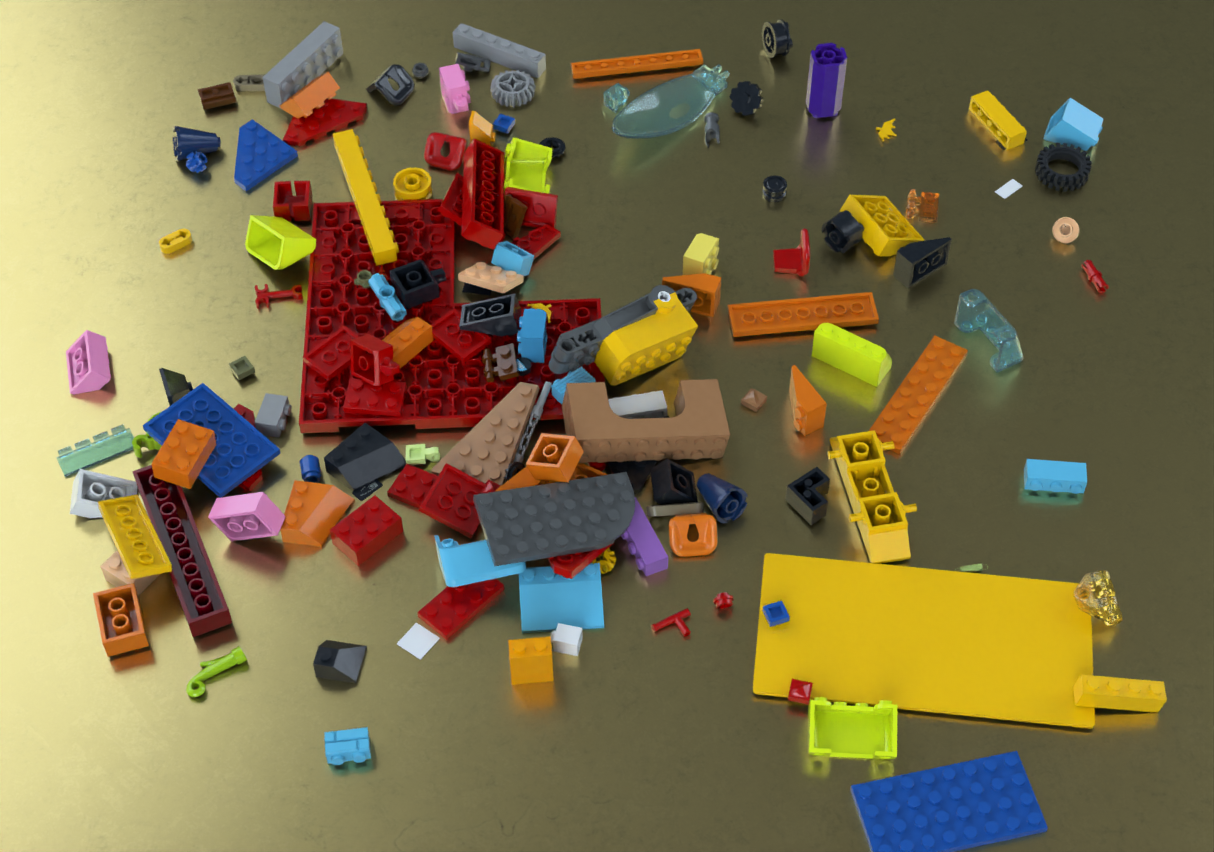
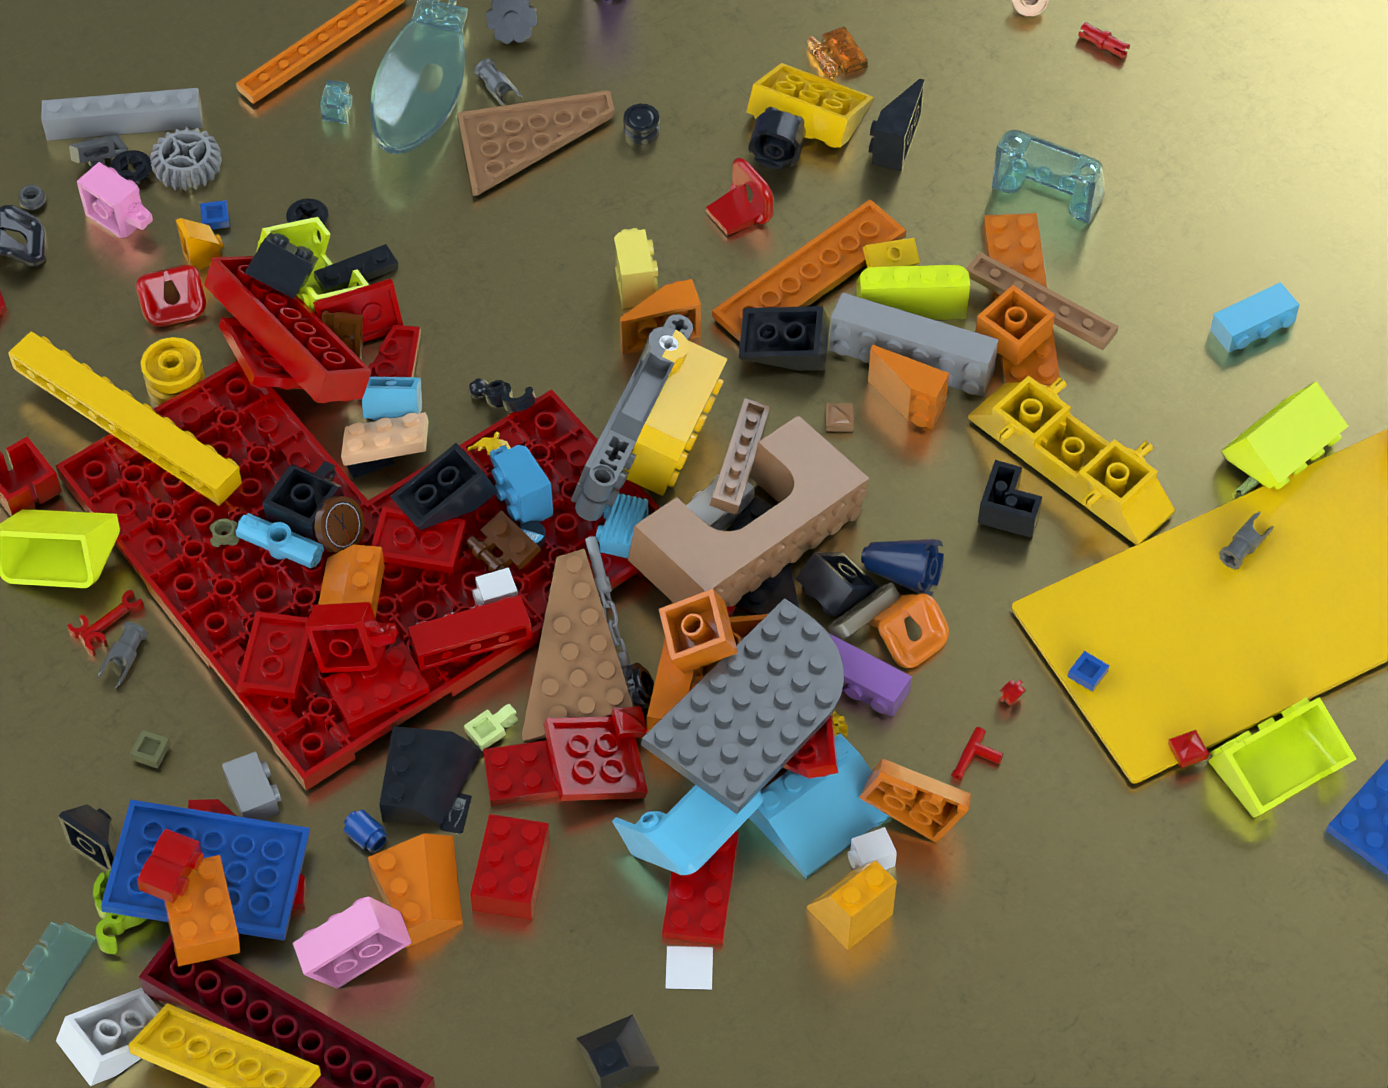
camera: 35 degrees left, 5 degrees up
none -> dark grey piece [97,622,148,688]
none -> black gear [110,150,153,184]
none -> red brick [137,829,203,903]
none -> black slope [245,233,319,299]
none -> black plate [314,244,398,294]
none -> reddish brown tile [314,496,365,553]
none -> red brick [408,595,532,671]
none -> medium nougat wing [457,90,615,196]
none -> black piece [468,378,536,412]
none -> white brick [472,568,518,605]
none -> medium nougat plate [709,398,771,514]
none -> black slope [738,306,830,370]
none -> light grey brick [829,293,999,397]
none -> orange wedge [859,759,971,843]
none -> yellow plate [863,238,920,268]
none -> medium nougat plate [966,252,1119,350]
none -> orange brick [975,285,1055,366]
none -> dark grey piece [1219,511,1274,569]
none -> neon yellow windscreen [1221,381,1349,490]

